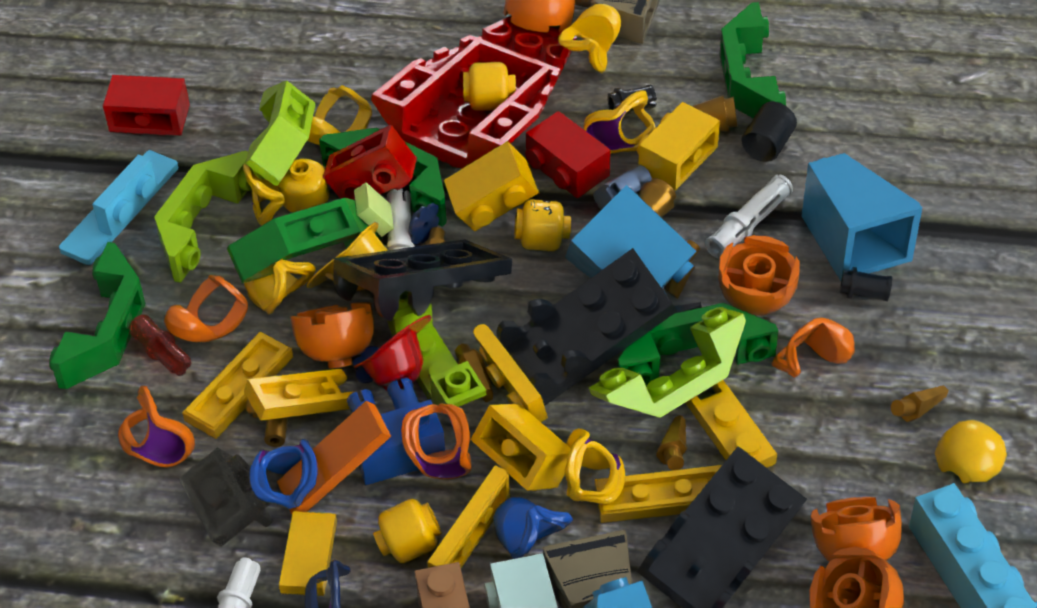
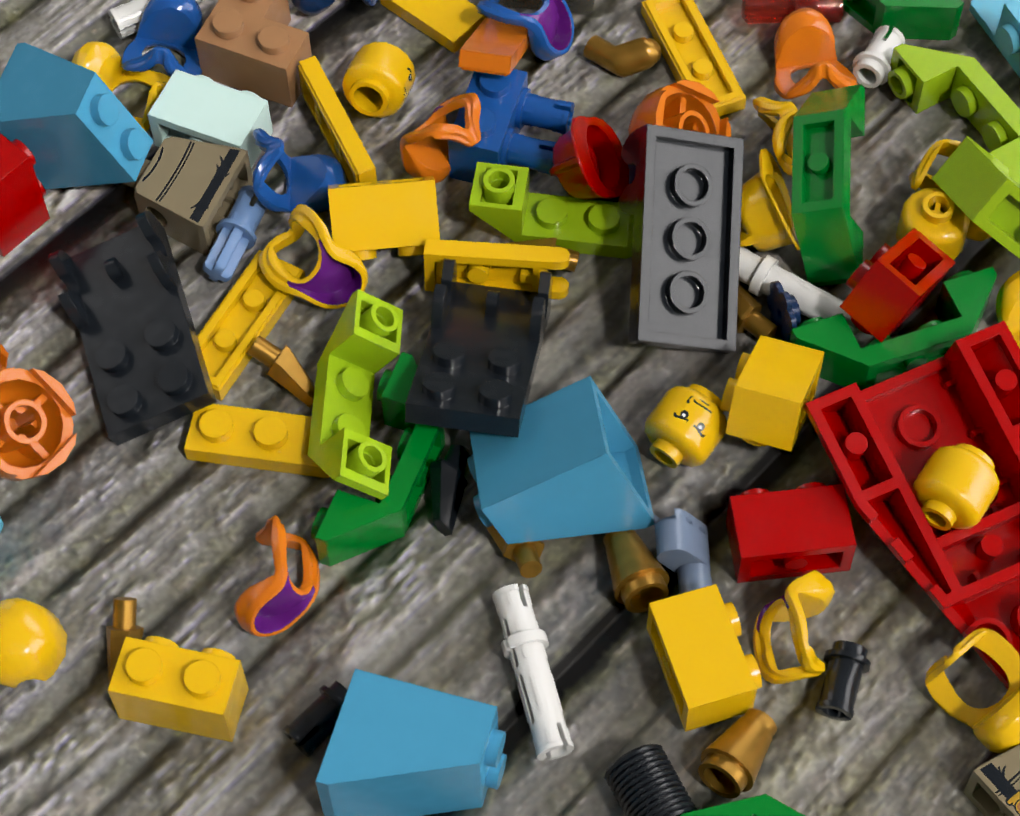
camera: 125 degrees right, 10 degrees up
yellow hinge [244,369,361,421] -> none
yellowish green tile [354,182,394,237] -> none
orange cylinder [718,235,800,316] -> none
none -> yellow brick [107,636,249,742]
none -> medium blue axle [203,185,267,282]
none -> white pin [852,25,905,88]

